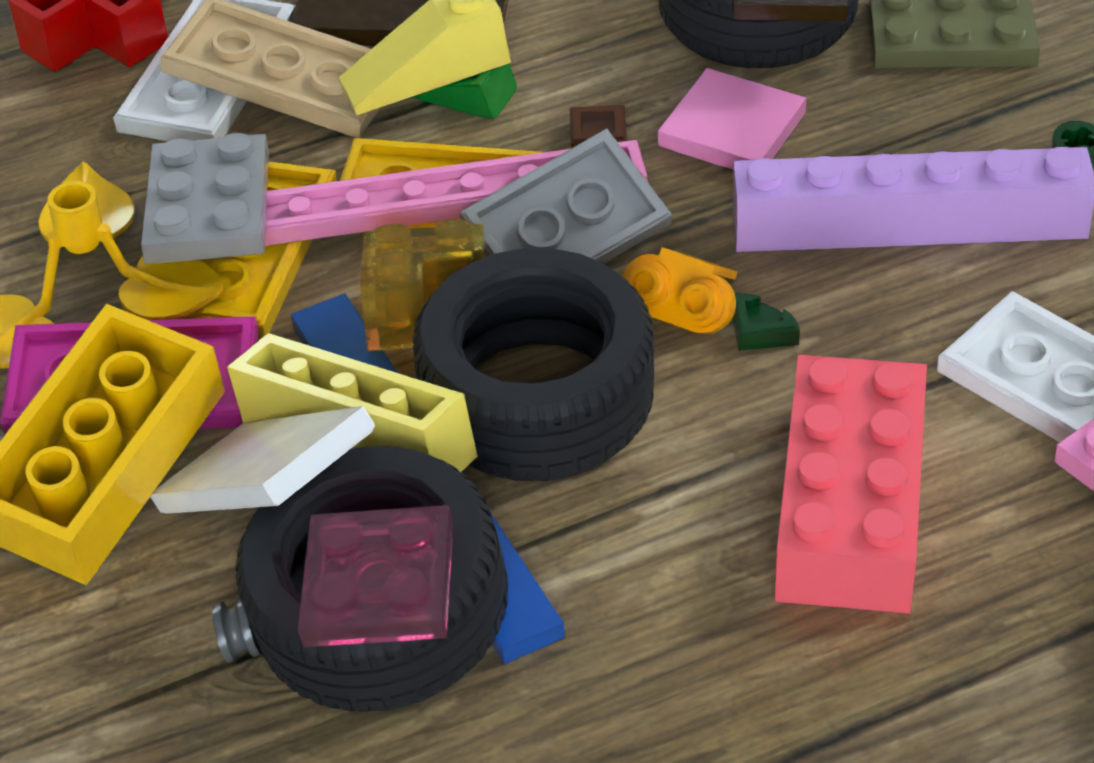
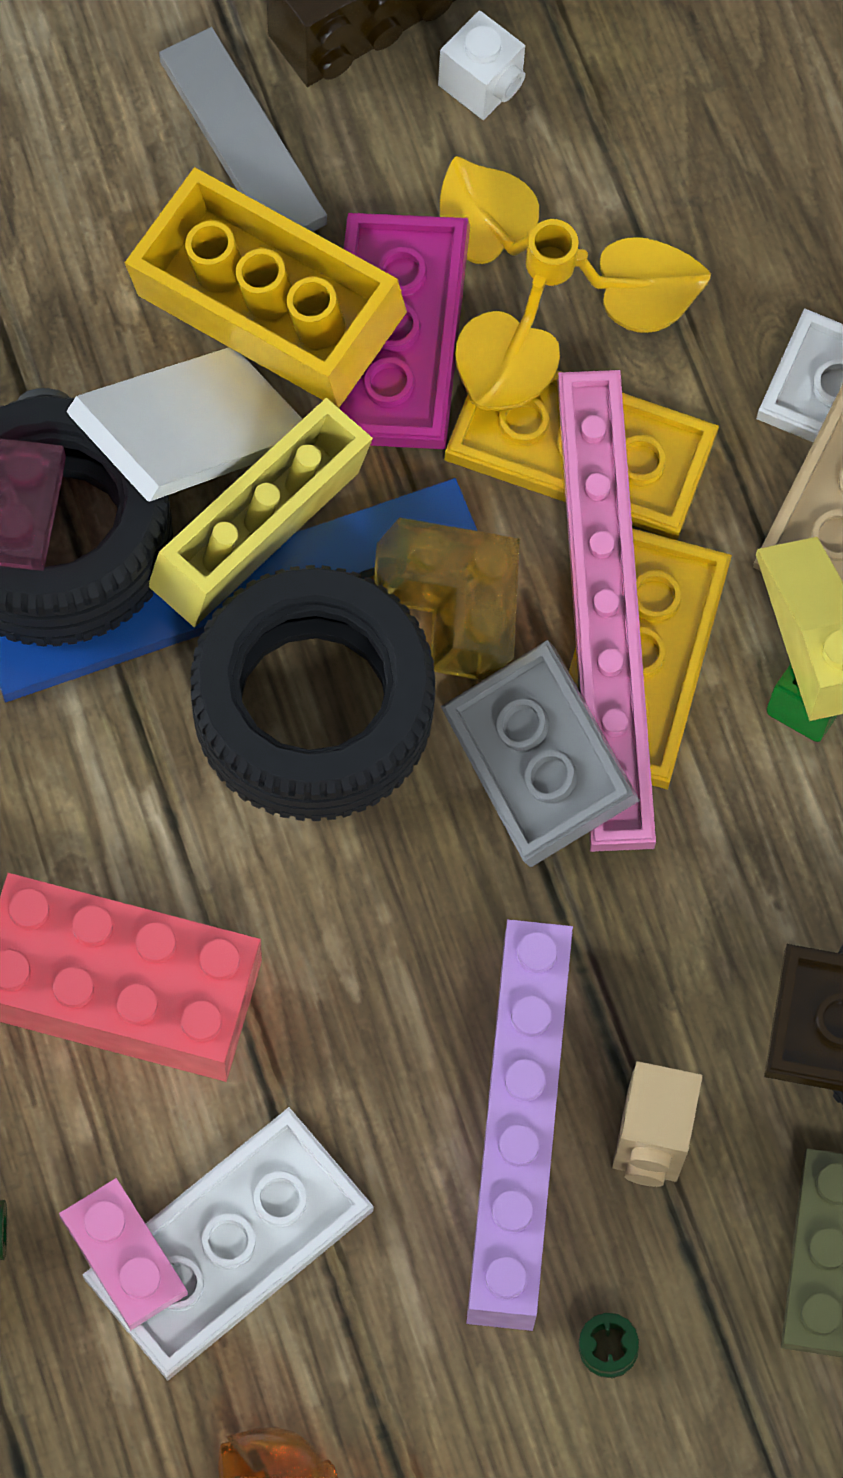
camera: 90 degrees right, 25 degrees up
light grey plate [141,133,269,265] -> none
reddish brown tile [569,105,627,148] -> none
light orange bracket [622,247,738,334] -> none
bright pink tile [658,68,807,170] -> none
dark green tile [732,293,800,351] -> none
none -> tan brick [612,1061,703,1187]

